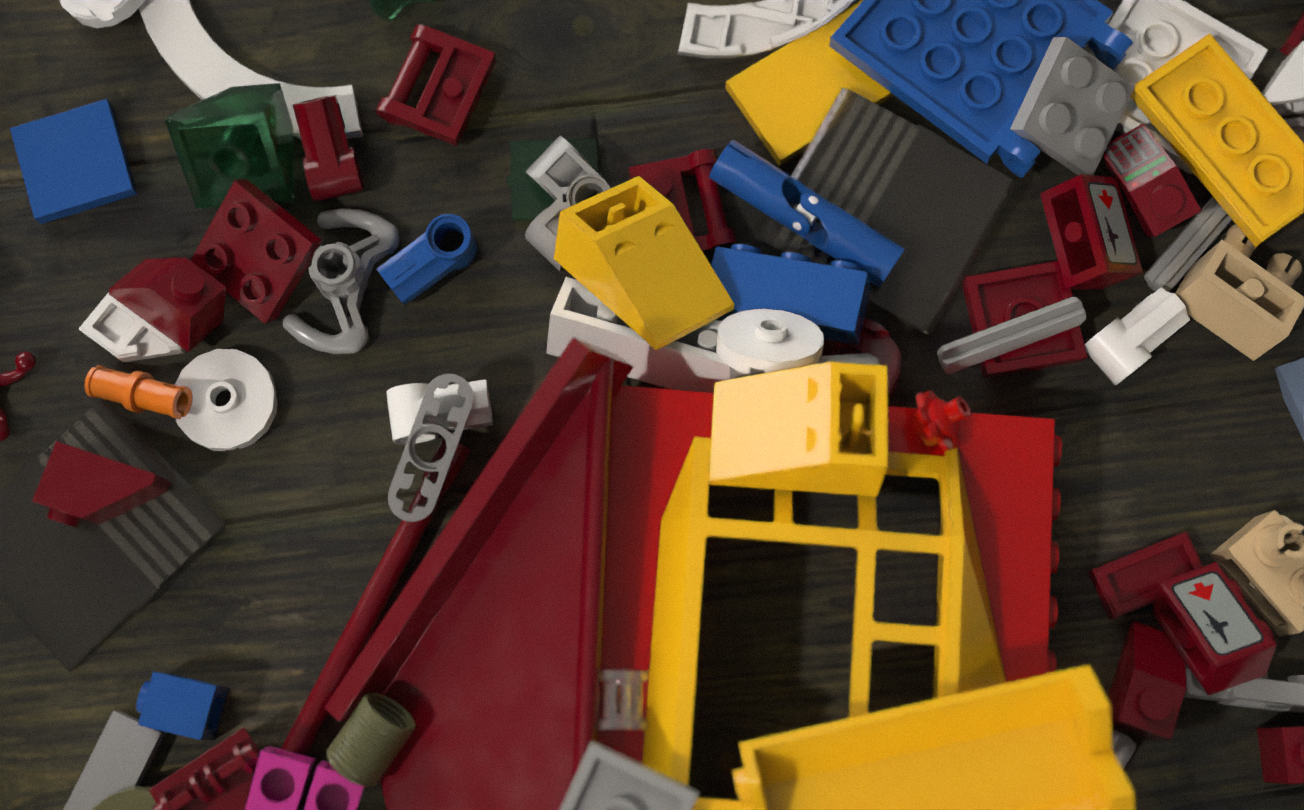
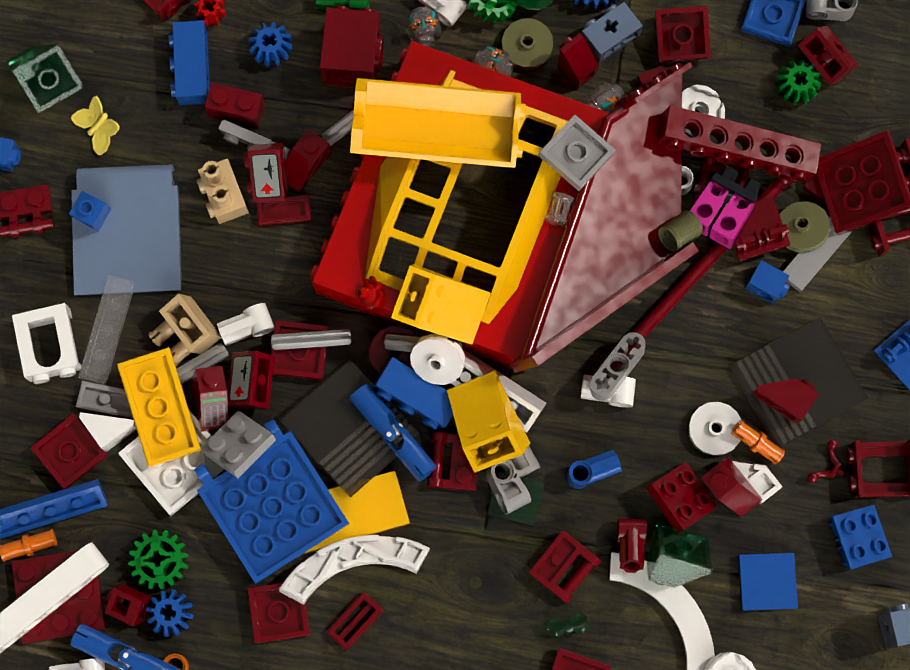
camera: 160 degrees left, 0 degrees up
light grey piece [283,208,399,354] -> none

